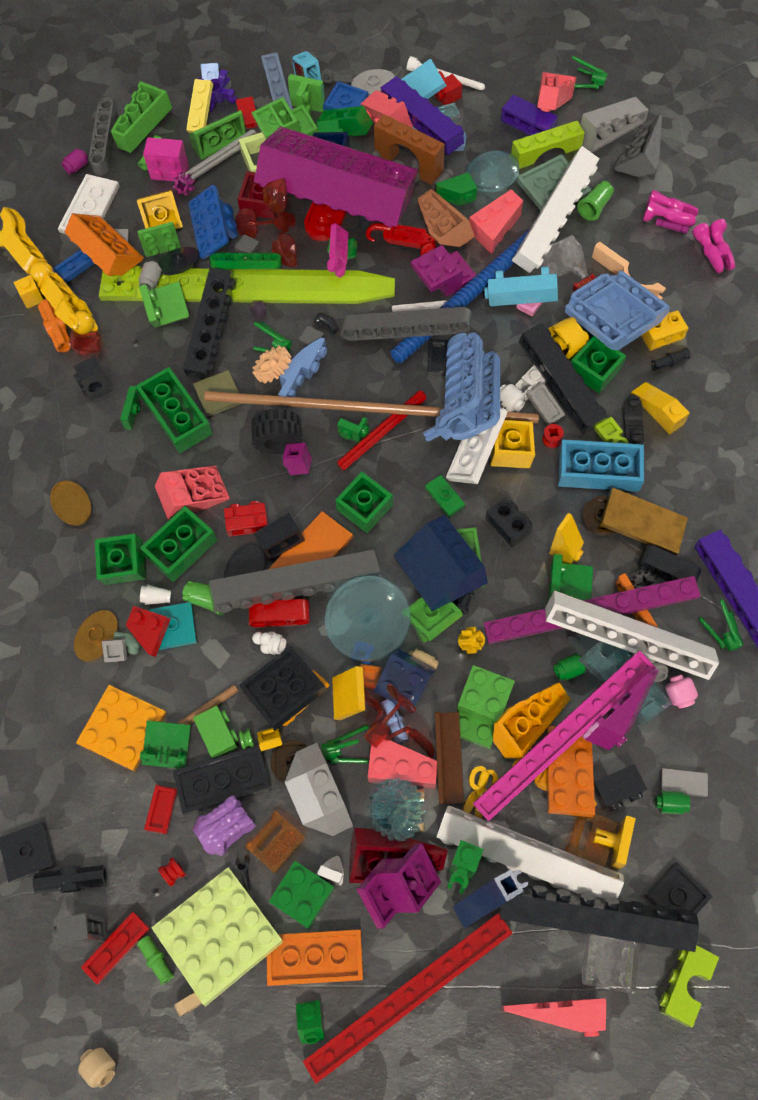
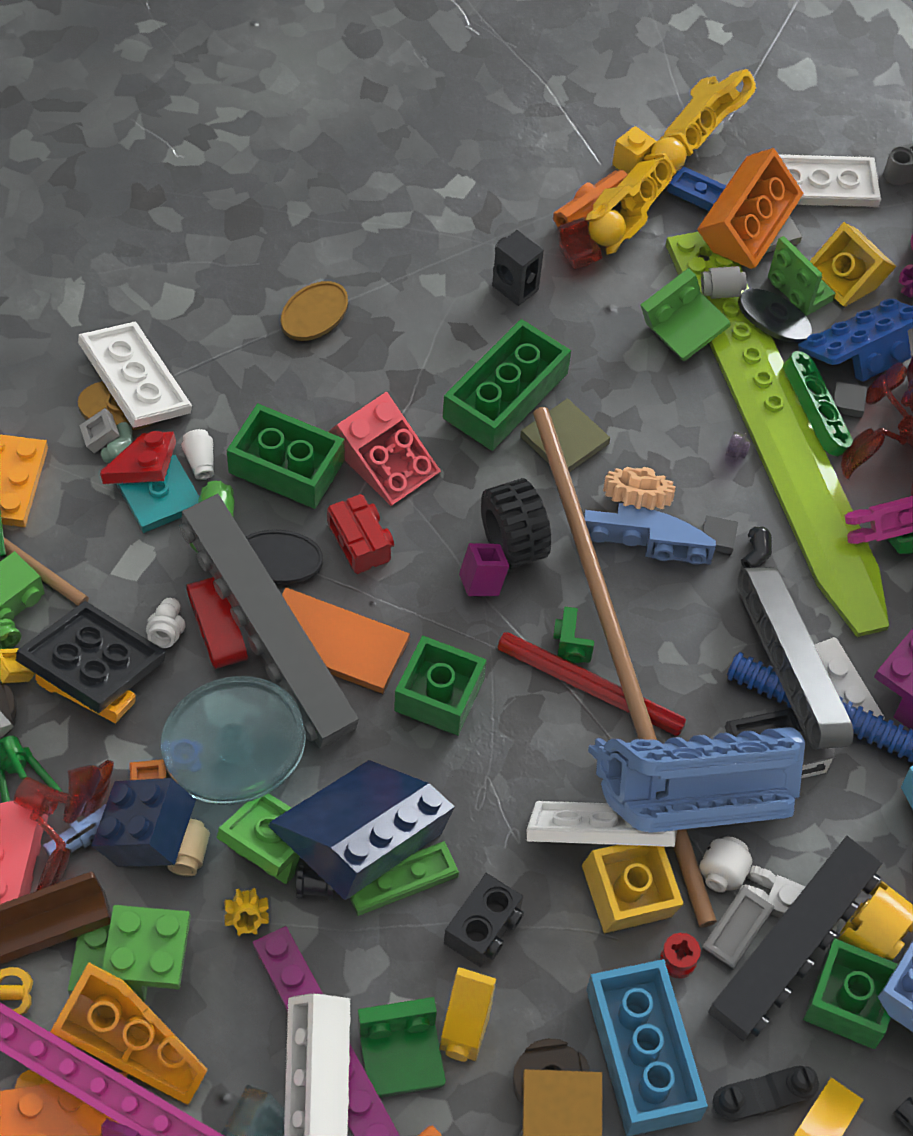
camera: 65 degrees right, 10 degrees down
magenta brick [61,148,88,175] -> none
green brick [95,534,146,585] -> none
green plate [120,386,140,430] -> none
black brick [183,267,236,380] -> none
green plant [253,322,292,352] -> none
black brick [253,513,305,561] -> none
yellow tile [332,666,365,720] -> none
green plate [425,475,465,518] -> none
green brick [553,653,587,681] -> none
lime plate [594,417,629,444] -> none
none -> white tile [78,321,192,428]

